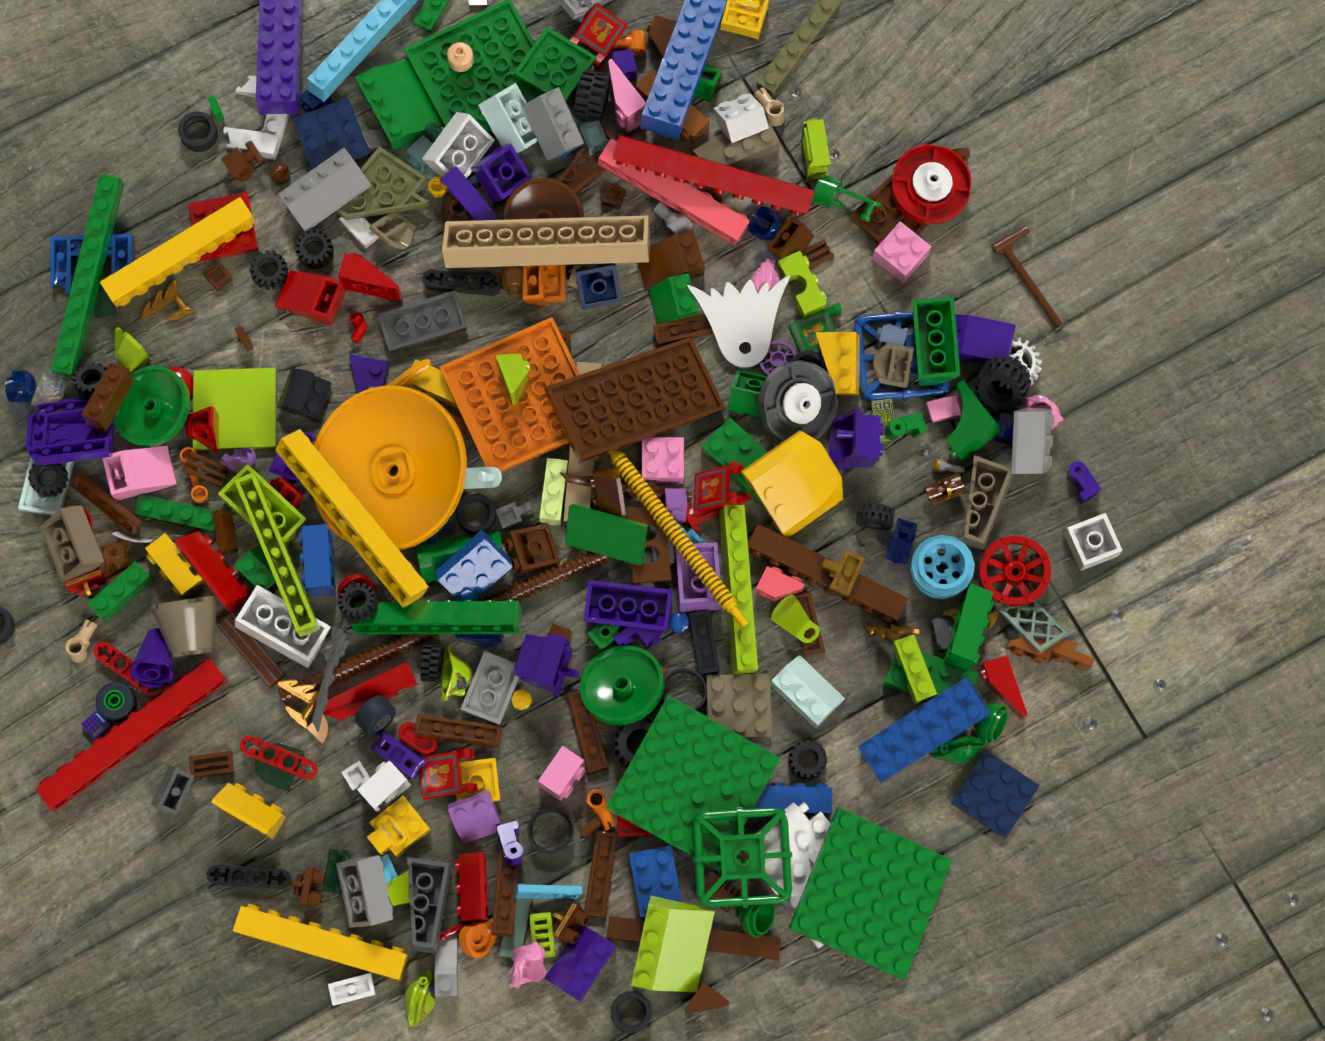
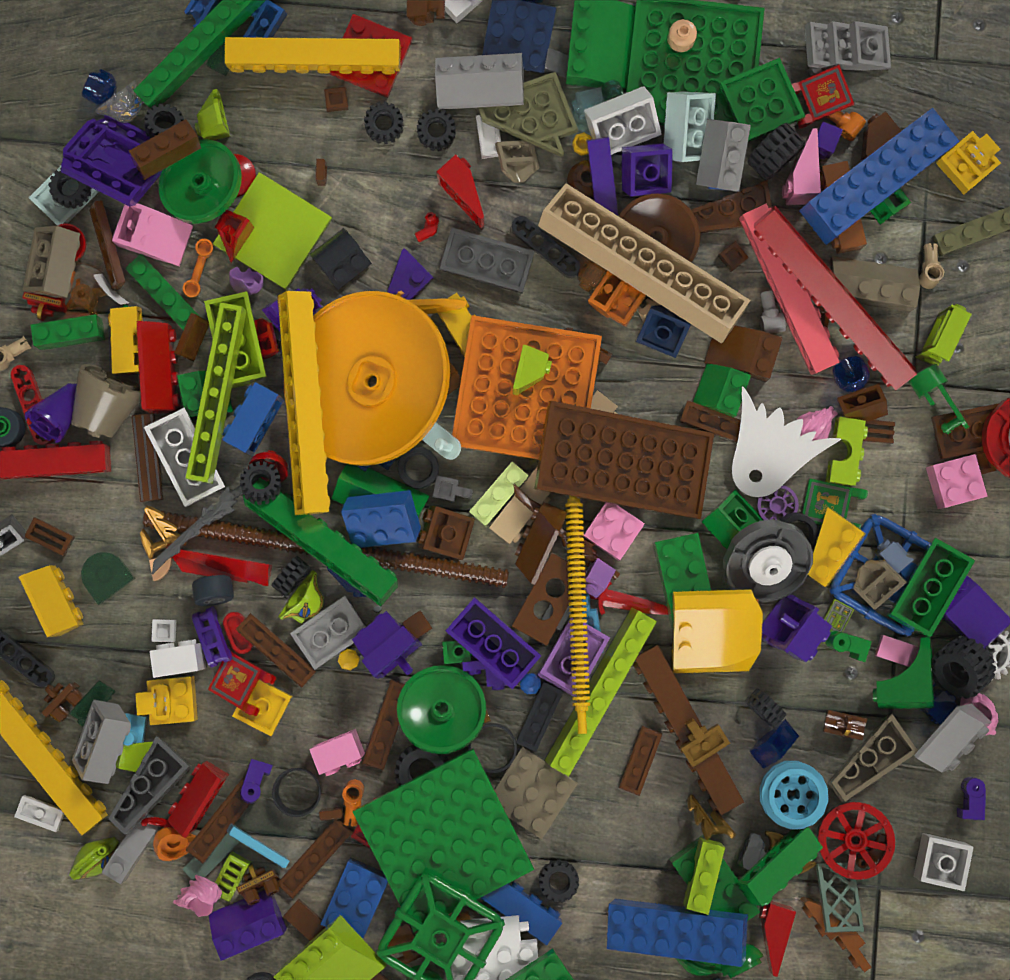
camera: 30 degrees right, 10 degrees up
pearl gold piece [141,280,196,322] -> none
reddish brown tile [182,451,229,487] -> none
red beam [240,736,319,780] -> none
reddish brown tile [270,163,290,184] -> none
red slope [275,270,347,327] -> none
medium lavender slope [448,789,502,844] -> none
green tile [565,504,648,566] -> none
clear light blue brick [580,120,608,156] -> none
red flag [693,461,744,513] -> none
white brick [714,94,769,143] -> none
coral slope [755,566,805,602] -> none
light aqua slope [770,655,845,729] -> none
lime piece [771,594,820,643] -> none
light grey piece [933,459,964,473] -> none

